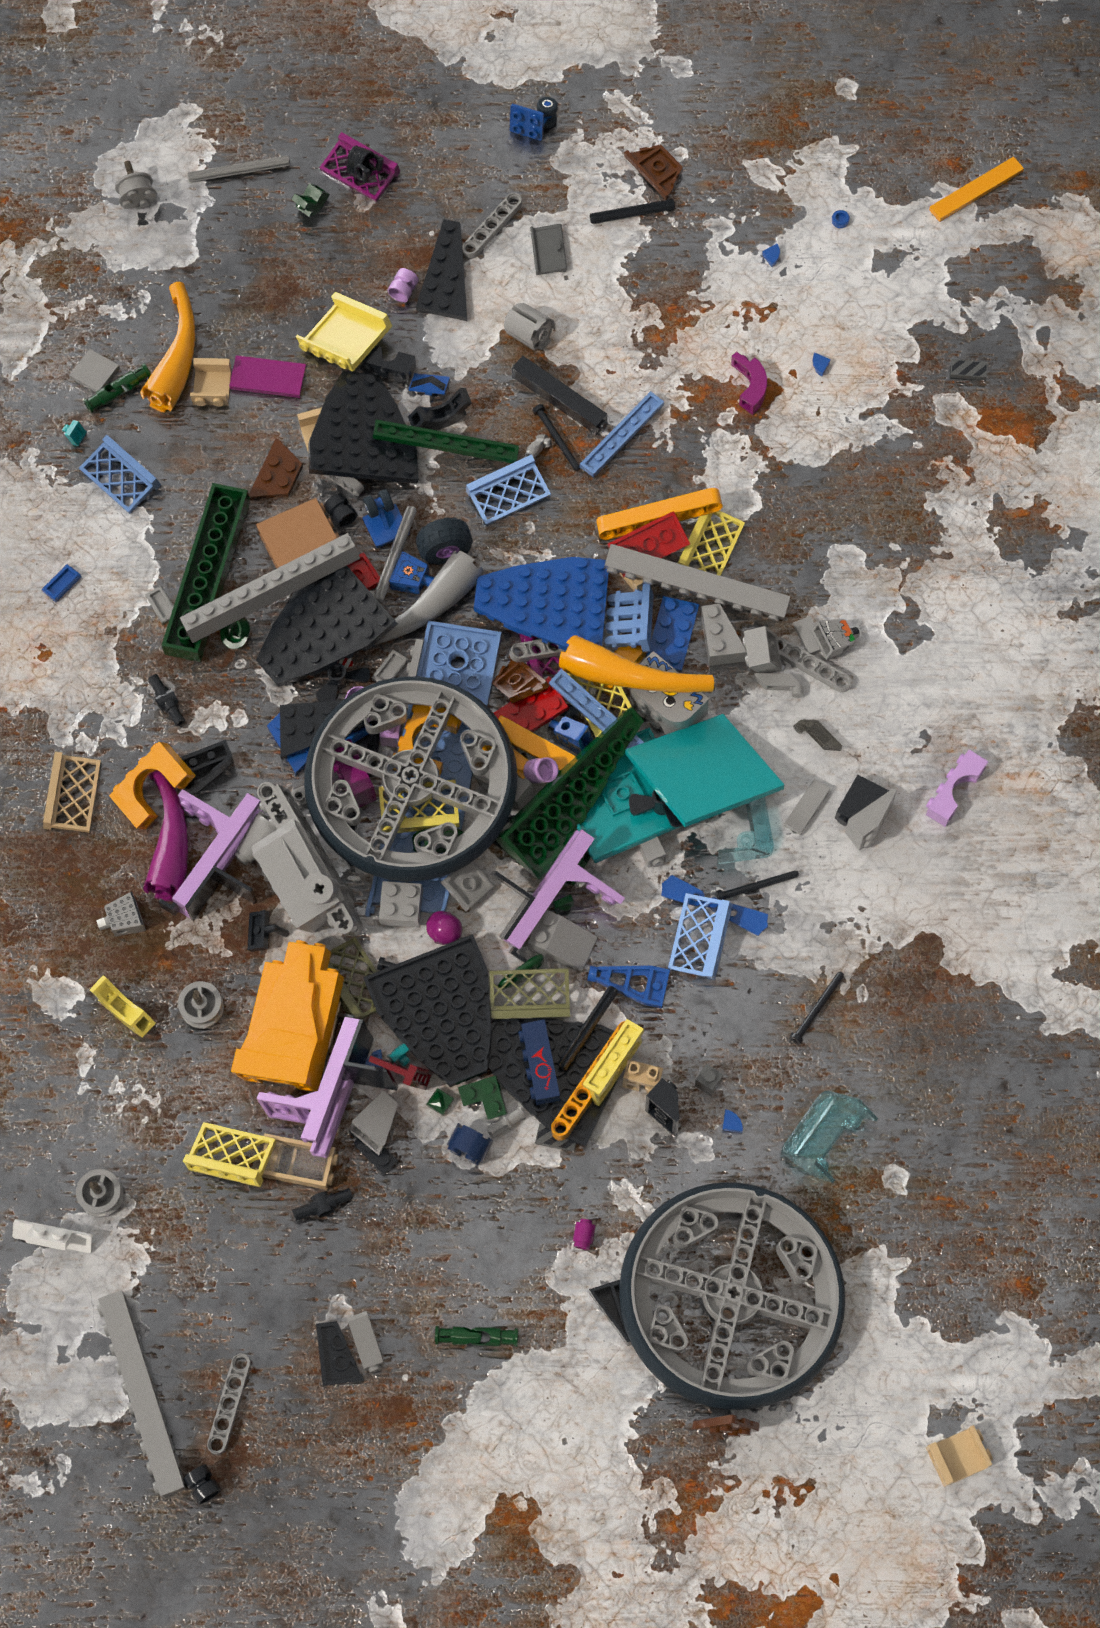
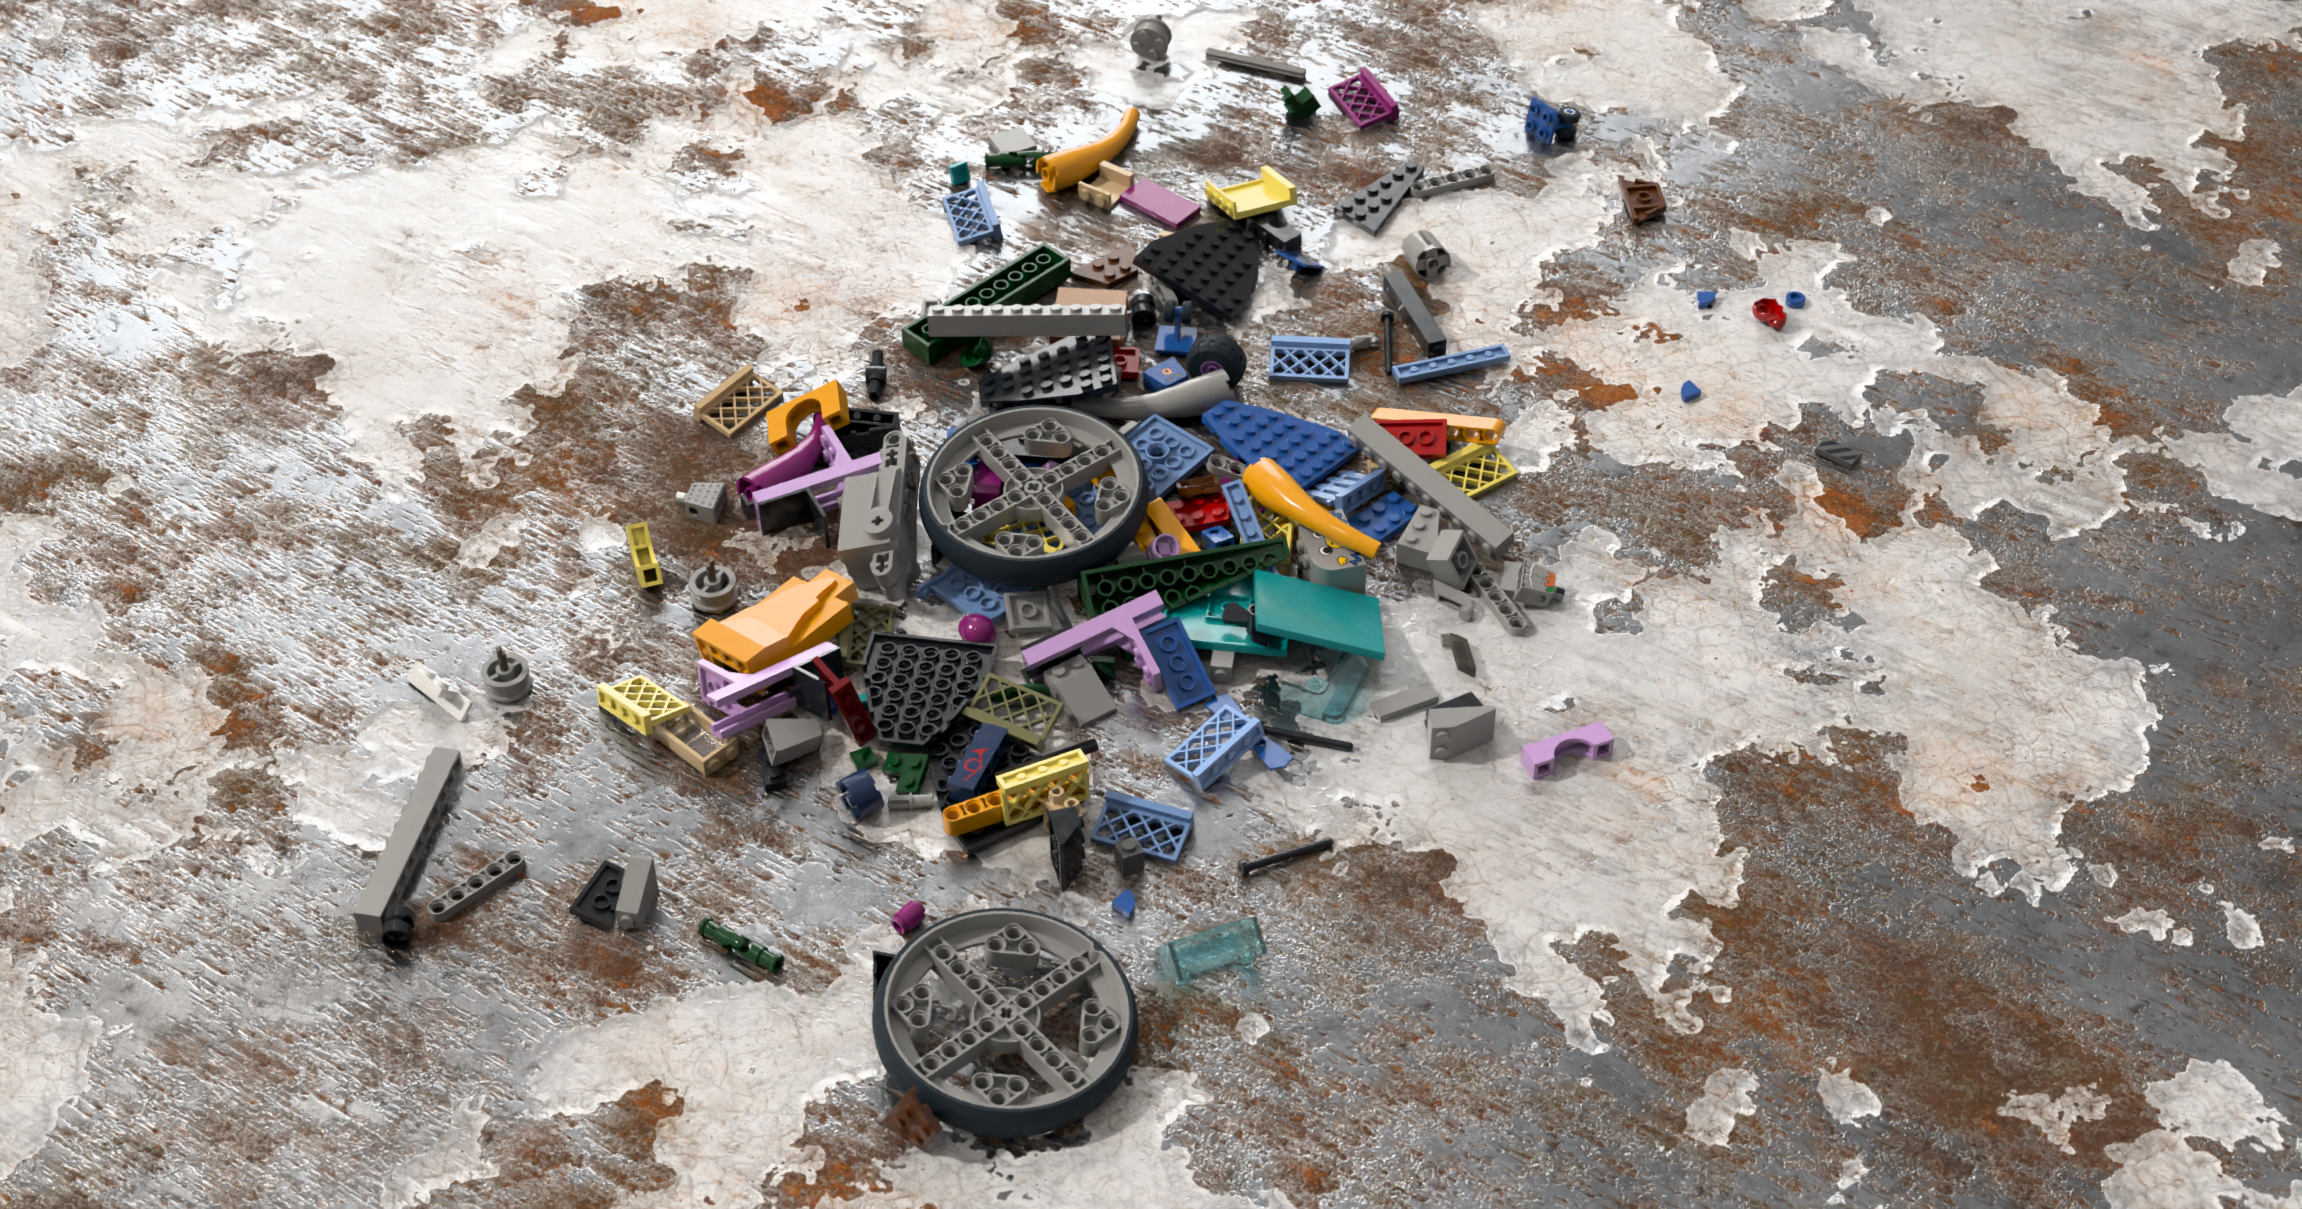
camera: 30 degrees right, 25 degrees down
blue tile [42,564,81,602] -> none
black plate [247,910,289,952] -> none
black pin [292,1188,353,1221] -> none
black piece [346,146,384,183] -> none
dark green plate [373,419,519,464] -> none
light grey axle [374,506,417,603] -> none
light grey brick [379,881,423,928] -> none
lavender wheel [388,268,419,302] -> none
black arch [408,387,472,430] -> none
dark grey door [530,224,567,275] -> none
dark grey tile [535,1123,576,1153] -> none
blue plate [587,965,670,1009] -> none
black axle [589,199,675,224] -> none
magenta arch [731,351,767,415] -> none
light orange tile [929,156,1024,222] -> none
none -> medium blue fence [1090,790,1195,864]
none -> blue plate [1140,616,1217,712]
none -> red hair [1752,298,1787,329]

